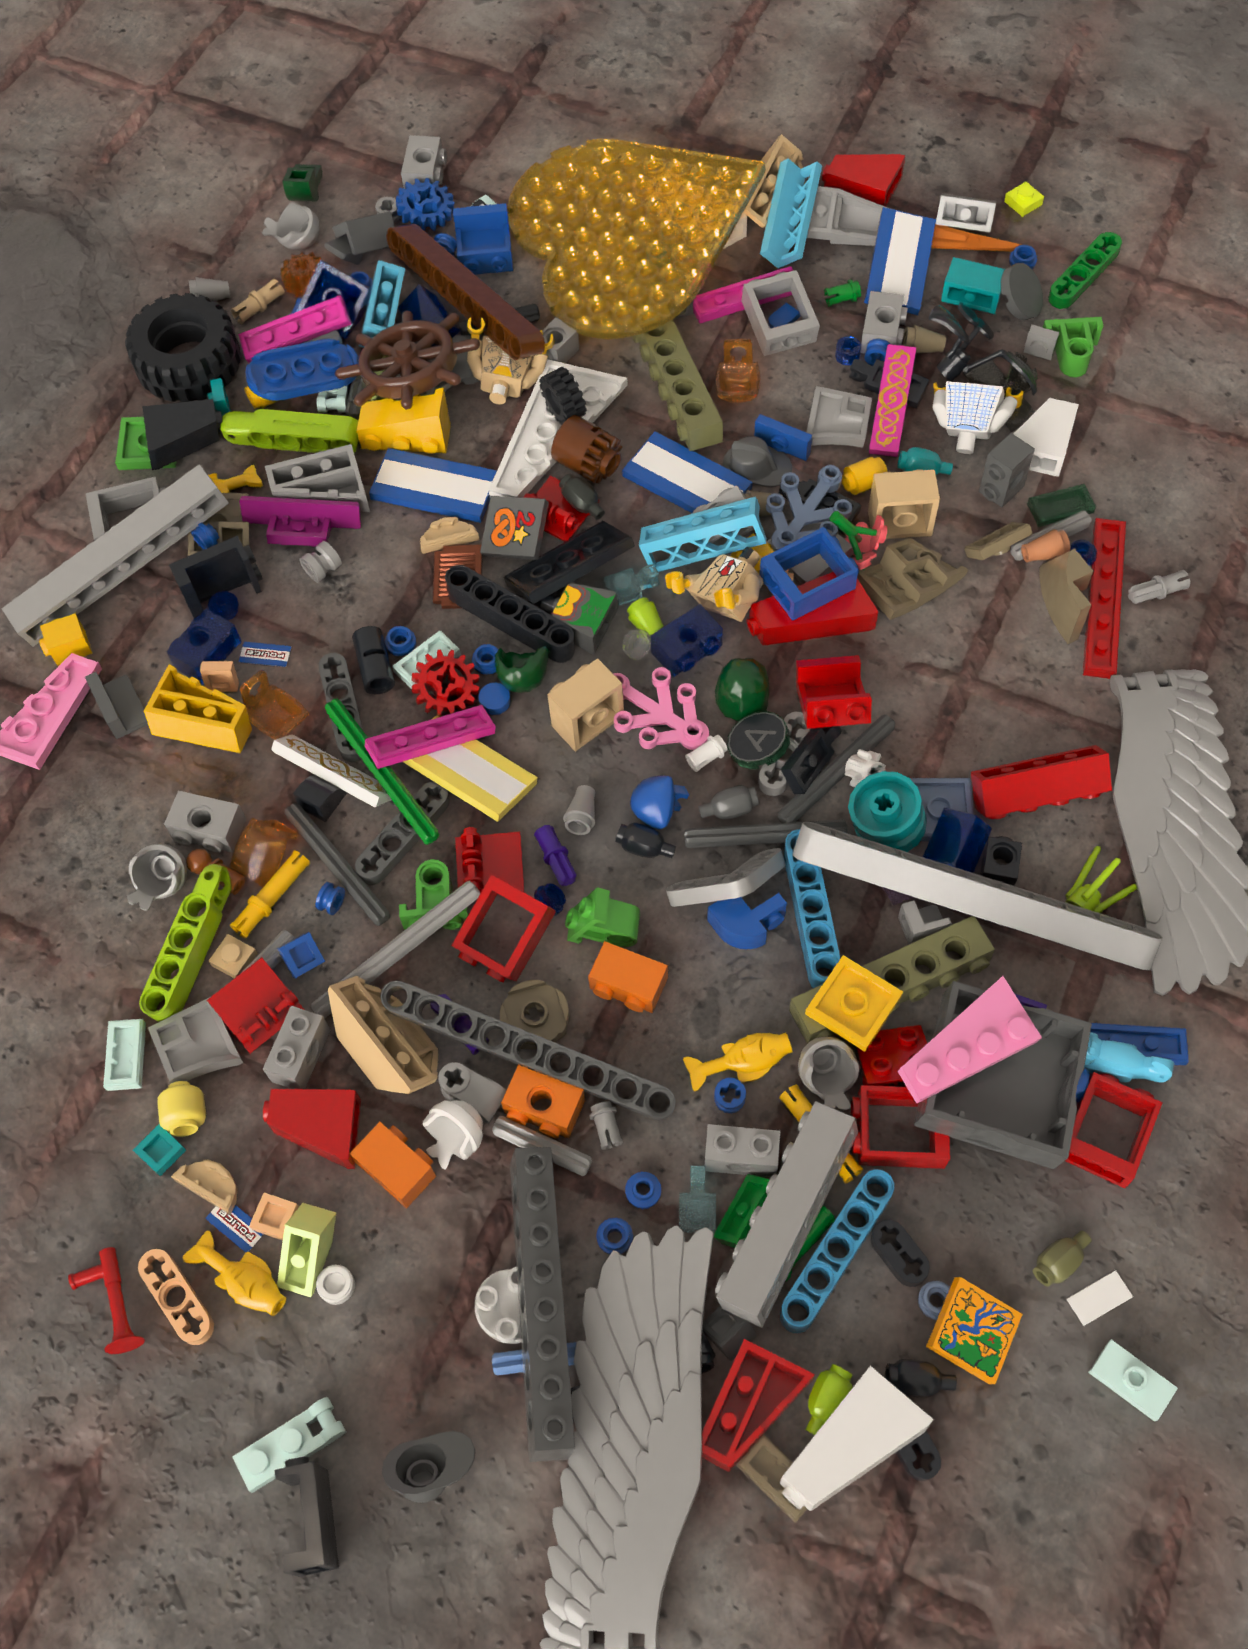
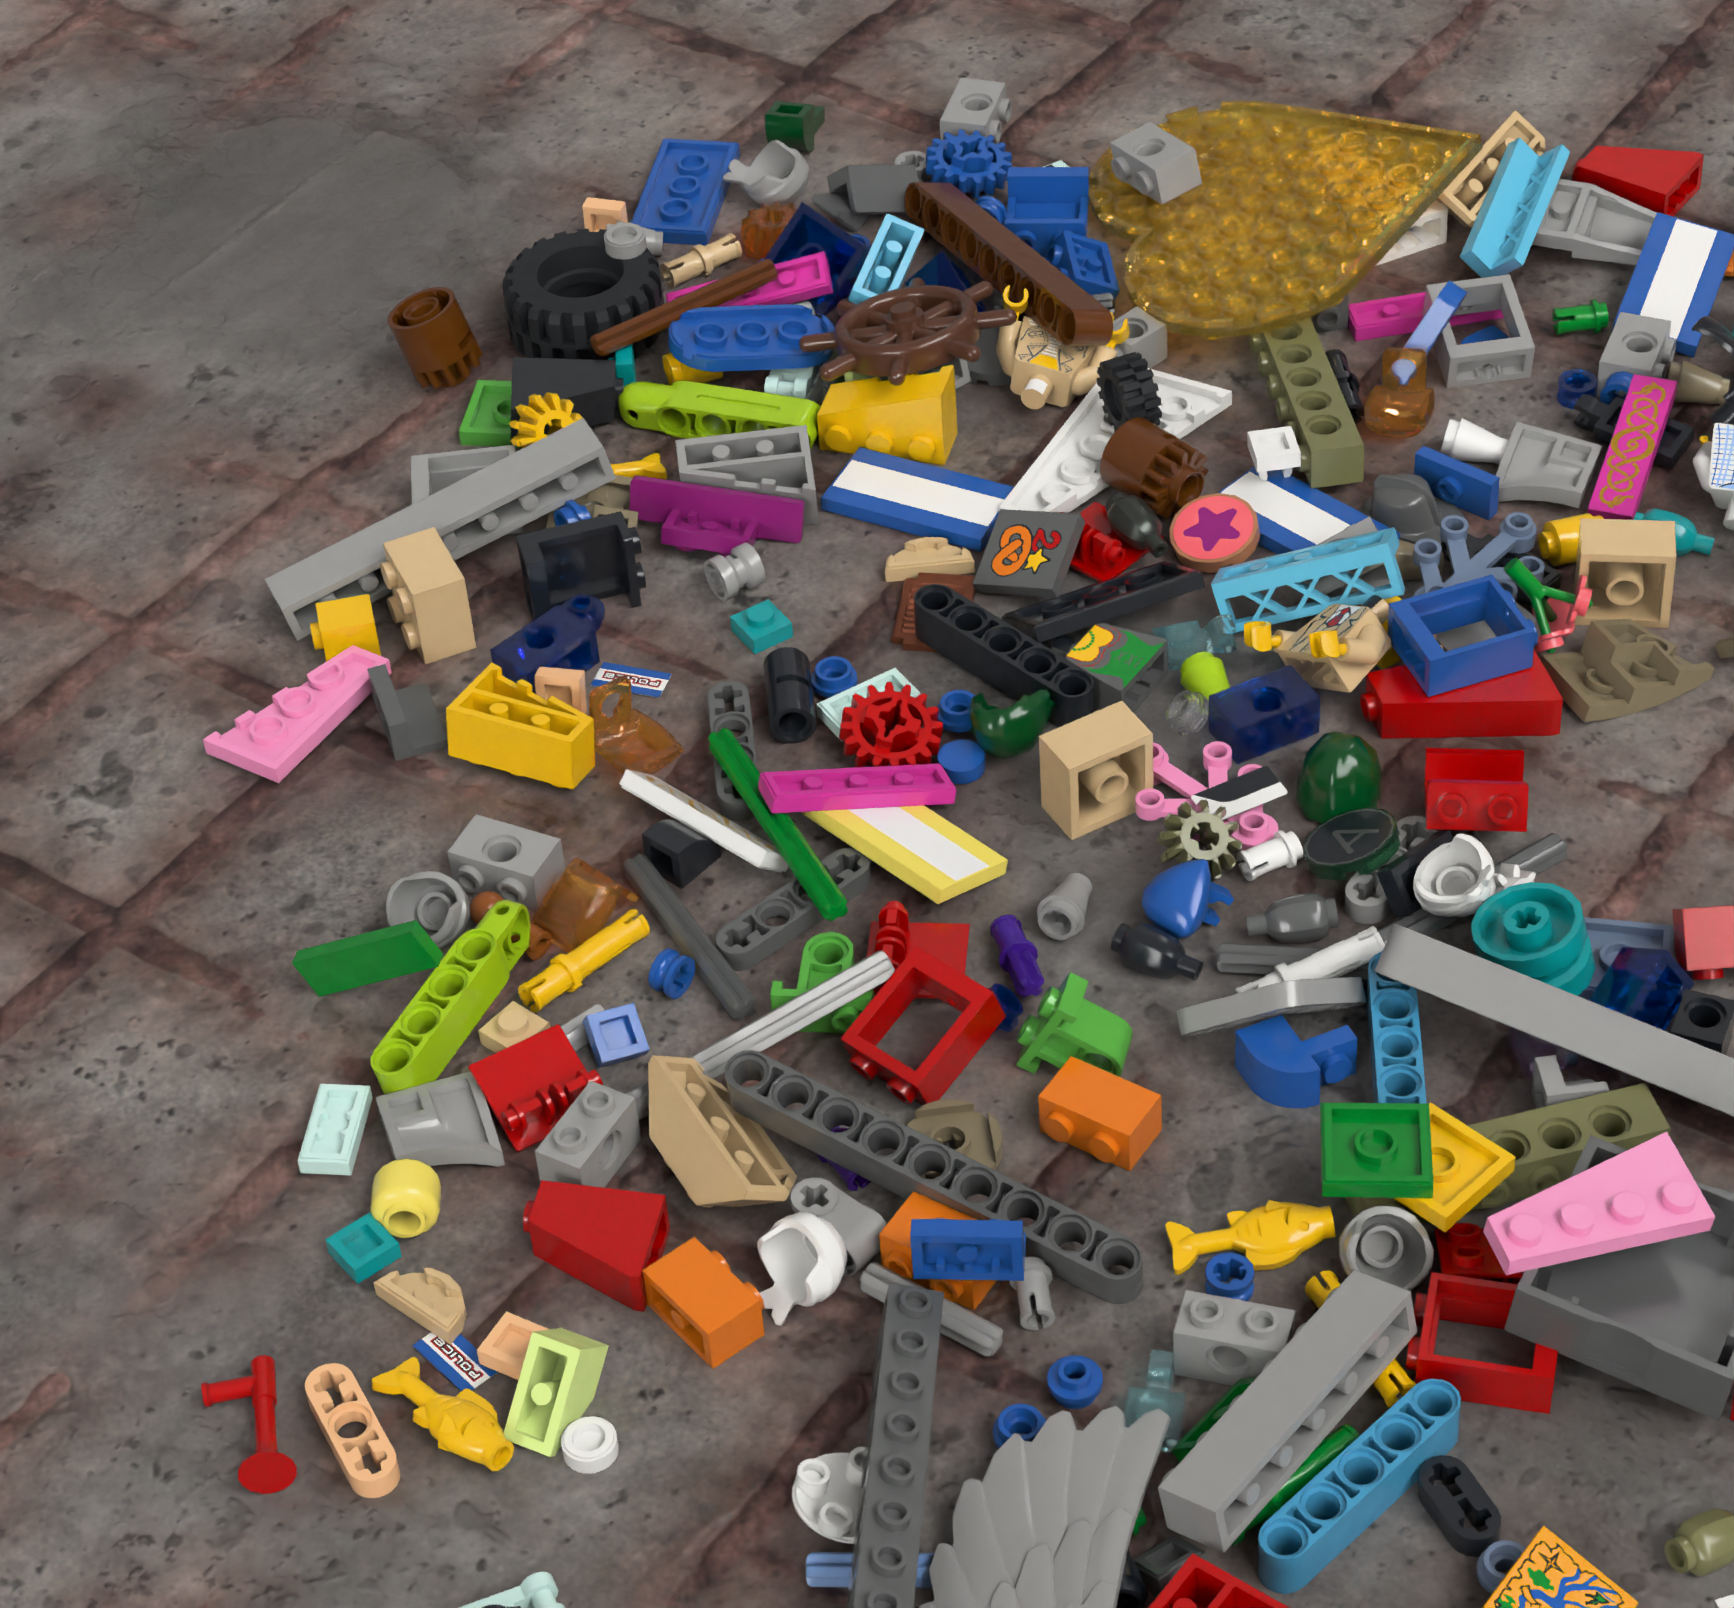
camera: 10 degrees right, 20 degrees down
none -> green tile [292,920,443,997]
none -> tan brick [380,527,476,665]
none -> reddish brown gear [387,287,483,389]
none -> yellow gear [508,392,583,449]
none -> light nougat plate [582,197,628,232]
none -> reddish brown axle [590,259,778,357]
none -> light grey tile [604,223,647,260]
none -> blue tile [631,138,741,246]
none -> teal plate [730,599,793,654]
none -> blue bracket [910,1218,1026,1281]
none -> blue bracket [1045,230,1120,301]
none -> light grey brick [1110,122,1202,205]
none -> olive gear [1157,799,1242,882]
none -> tile [1169,493,1260,573]
none -> sticker [1191,766,1287,820]
none -> white pin [1235,926,1385,994]
none -> white tile [1247,426,1301,481]
none -> green tile [1320,1102,1433,1198]
none -> black pin [1325,349,1366,424]
none -> beam [1380,280,1468,397]
none -> white hat [1413,833,1496,917]
none -> white cone [1440,418,1508,464]

